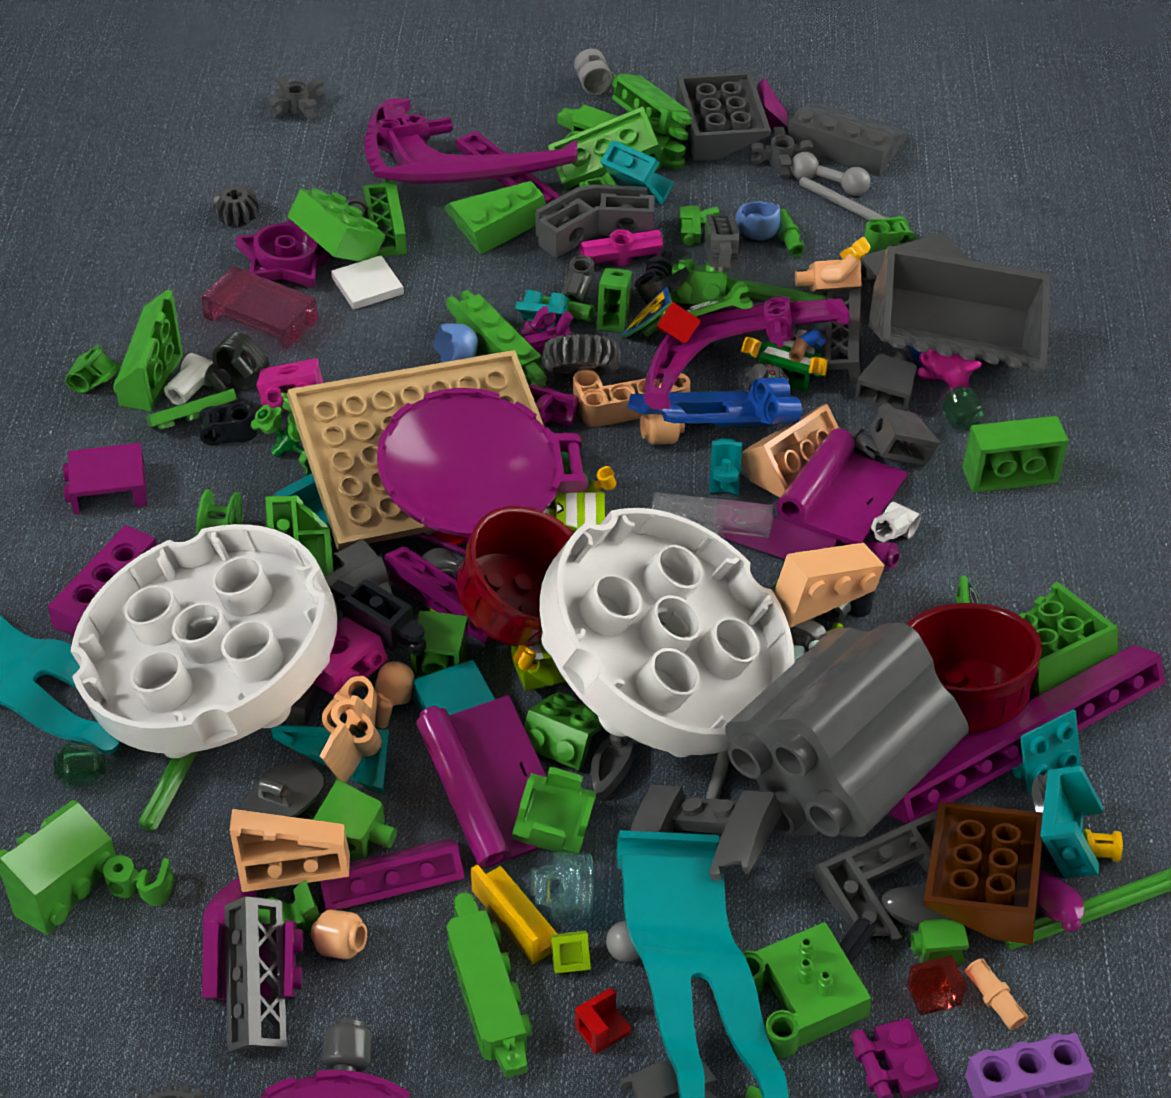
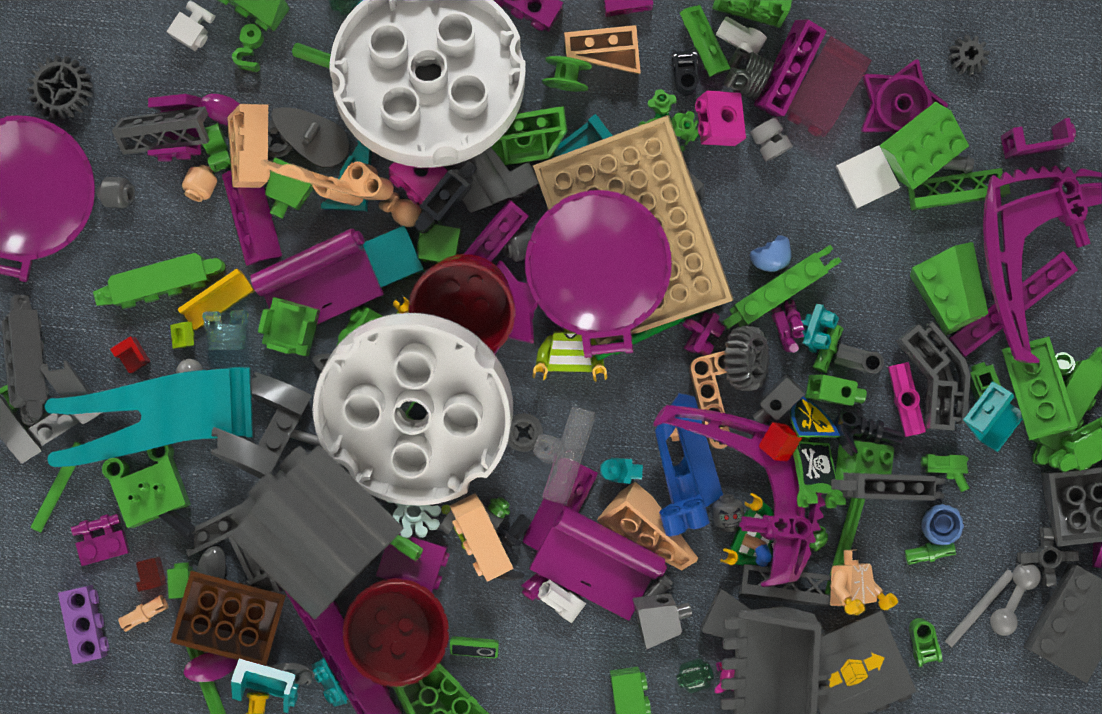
camera: 90 degrees right, 40 degrees up
none -> white brick [167,0,215,52]
none -> light nougat wedge [564,25,641,75]
none -> light grey wheel [750,117,793,162]
none -> magenta brick [753,19,827,116]
none -> dark grey torso [753,373,804,425]
none -> magenta panel [1001,118,1076,159]

